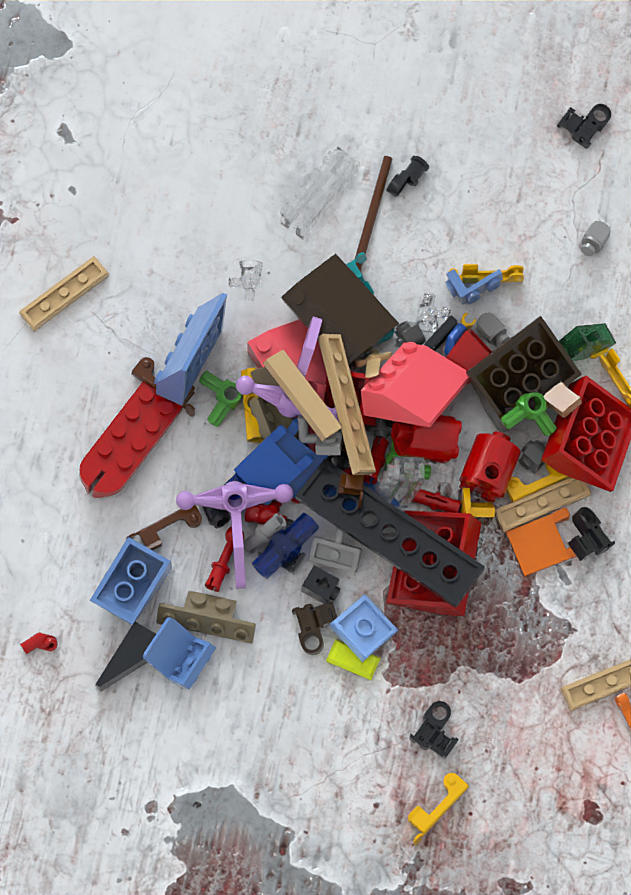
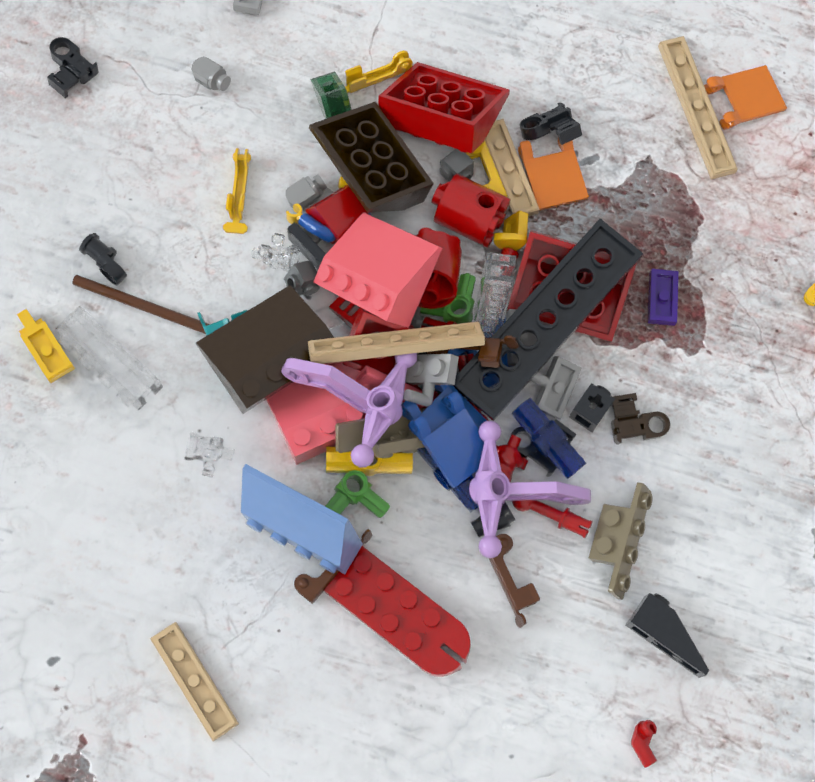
camera: 85 degrees left, 0 degrees up
medium blue slope [90,537,172,625] -> none
medium blue bracket [143,617,216,690] -> none
light grey pin [243,513,286,554] -> none
tan tile [263,350,342,441] -> none
neon yellow tile [326,639,381,680] -> none
light blue tile [329,594,398,662] -> none
tan sword [355,349,392,378] -> none
black piece [409,701,459,759] -> none
medium blue bracket [445,269,503,305] -> none
bright green axle [501,392,556,436] -> none
tile [544,382,582,418] -> none
none -> yellow hinge [17,309,75,383]
none -> dark purple plate [648,269,679,326]

